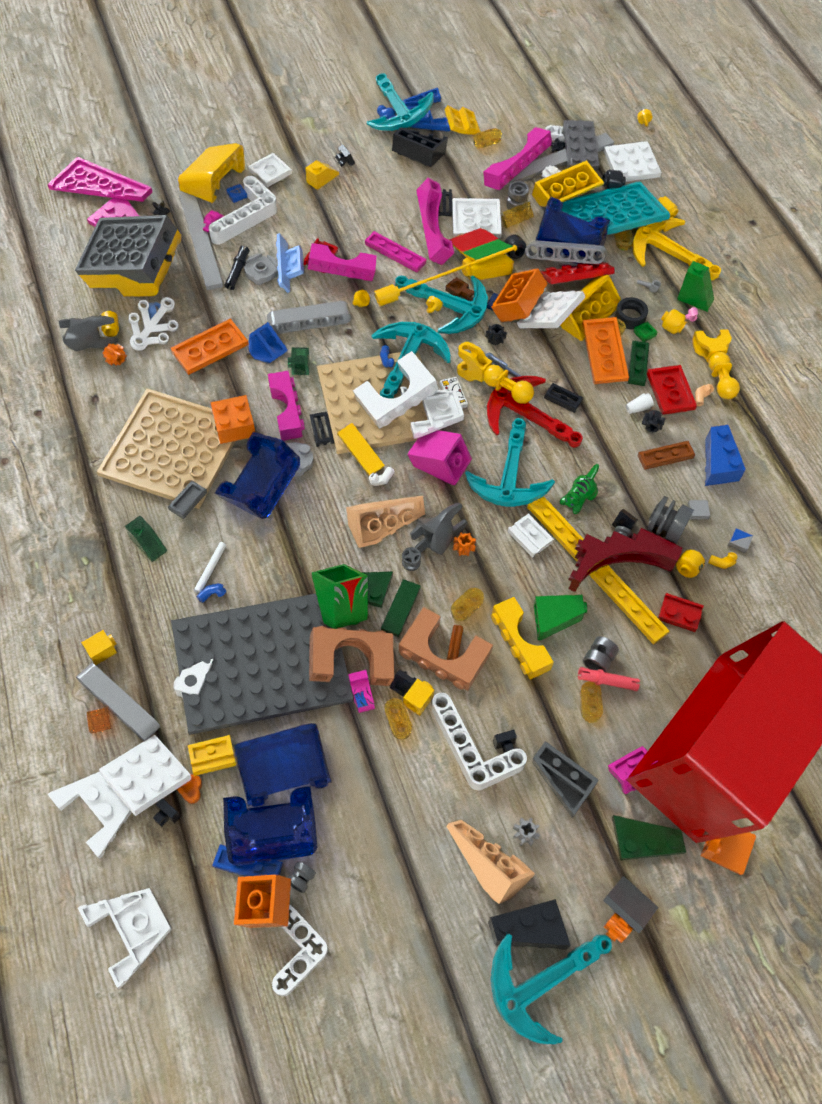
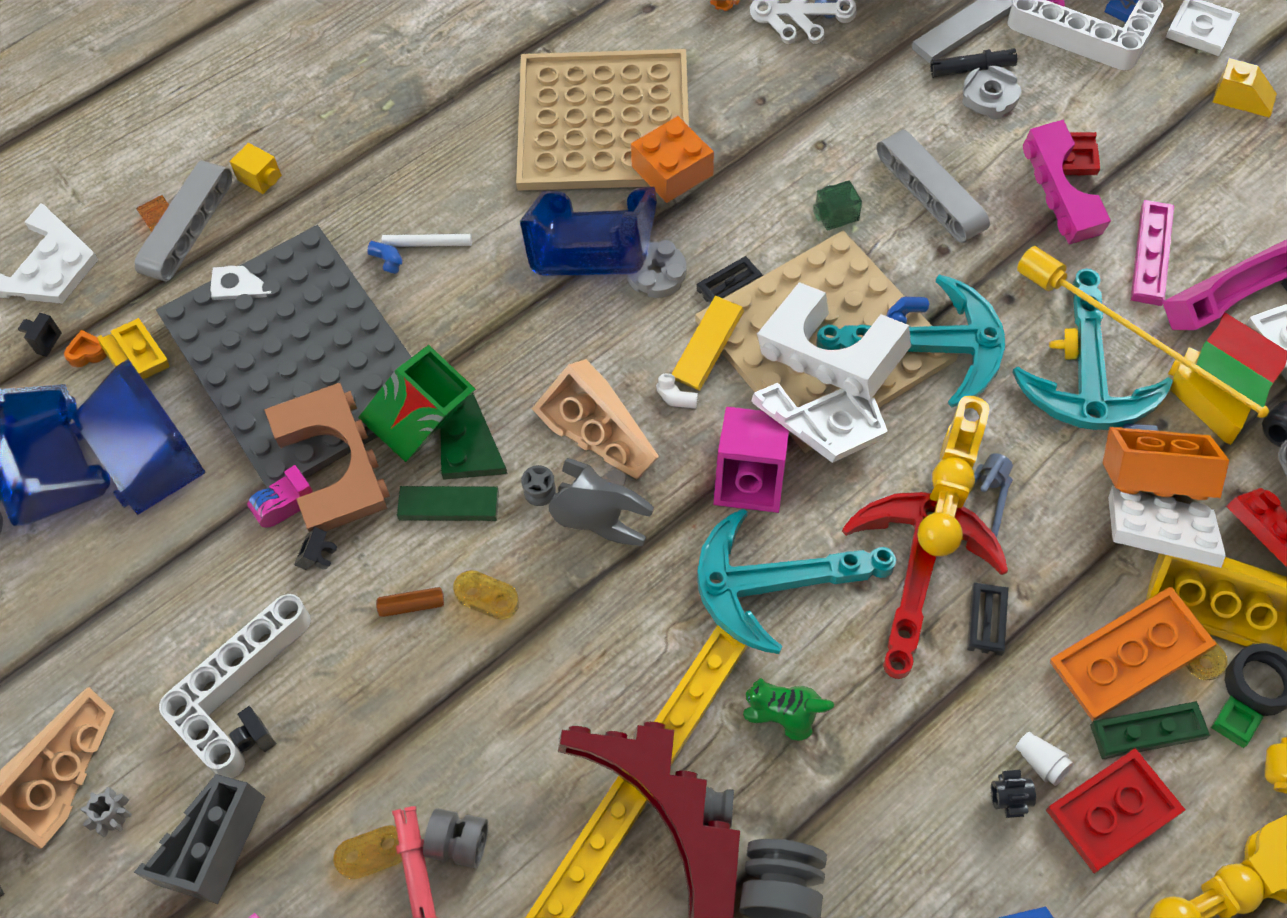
camera: 75 degrees right, 0 degrees up
white plate [99,735,191,816] -> none
clear green slope [125,515,167,562] -> none
dark grey tile [168,481,207,519] -> none
orange plate [171,318,249,375] -> none
blue slope [249,322,288,364] -> none
dark pink arch [267,371,305,441] -> none
light blue bracket [276,233,304,293] -> none
yellow tile [352,290,370,307] -> none
clear yellow plate [385,698,412,740] -> none
nougat arch [399,607,493,691] -> none
yellow brick [403,679,434,716] -> none
white tile [440,377,468,408] -> none
reddish brown plate [445,277,474,301] -> none
orange gear [453,532,476,556] -> none
black gear [485,324,507,345] -> none
yellow arch [491,597,554,680] -> none
white plate [507,513,554,558] -> none
green slope [533,594,587,640] -> none
black tile [612,509,638,531] -> none
dark orange tile [637,440,695,470] -> none
light nougat arm [695,384,714,406] -> none

